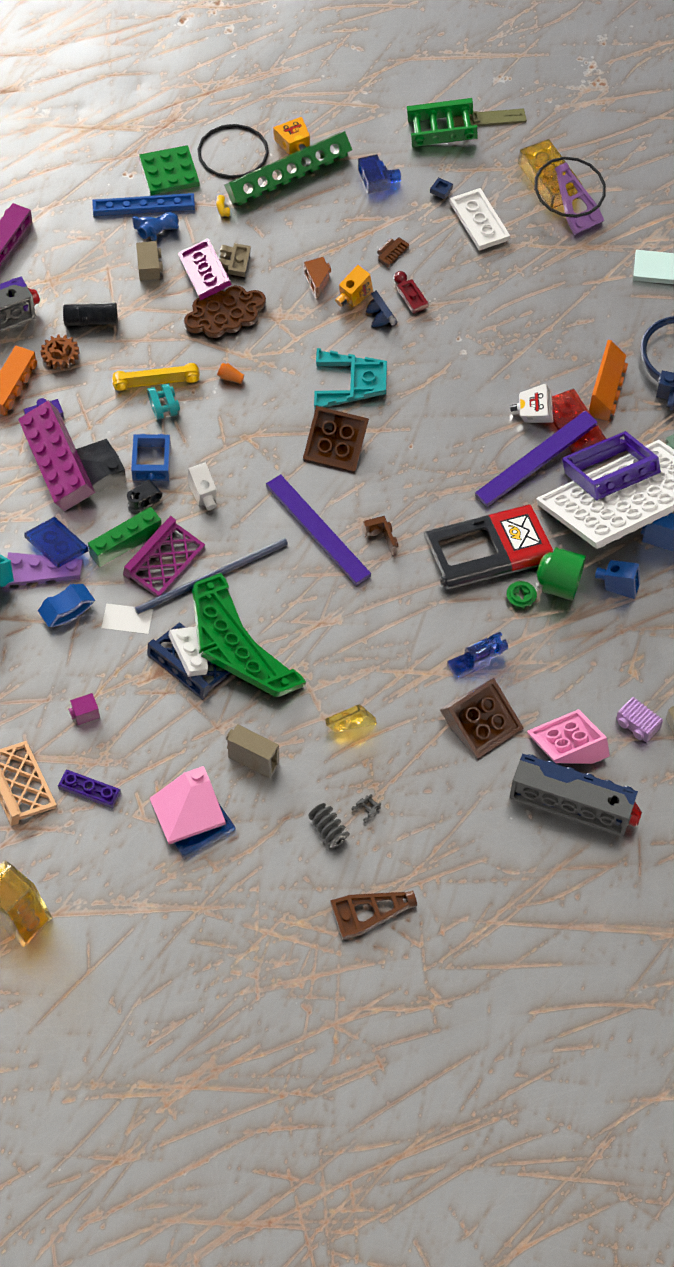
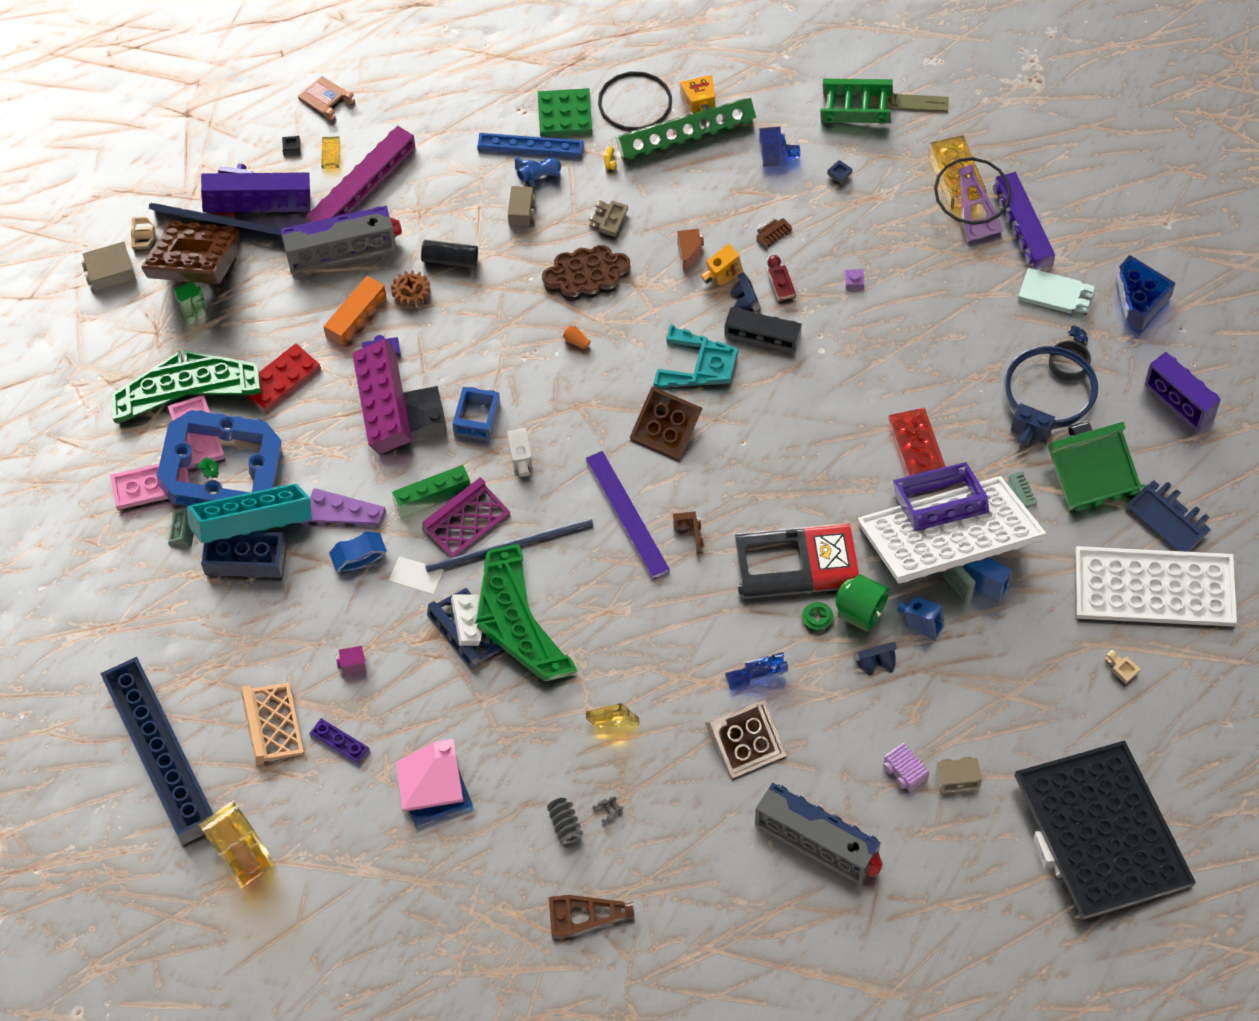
camera: 15 degrees right, 0 degrees up
clear blue tile [24,517,88,568] -> none
yellow piece [112,363,200,391] -> none
black piece [127,480,163,513] -> none
teal brick [147,384,180,420] -> none
tile [178,238,232,300] -> none
dark tan brick [226,724,279,778] -> none
white plate [449,188,510,251] -> none
dark purple tile [475,410,598,507] -> none
white torso [510,384,553,423] -> none
bright pink slope [527,709,610,764] -> none
orange slope [589,340,628,421] -> none
none -> black brick [724,307,802,351]
none -> medium lavender plate [845,269,864,289]
none -> dark blue tile [854,642,897,673]
none -> sand green tile [942,566,976,605]
none -> dark purple brick [993,172,1055,270]

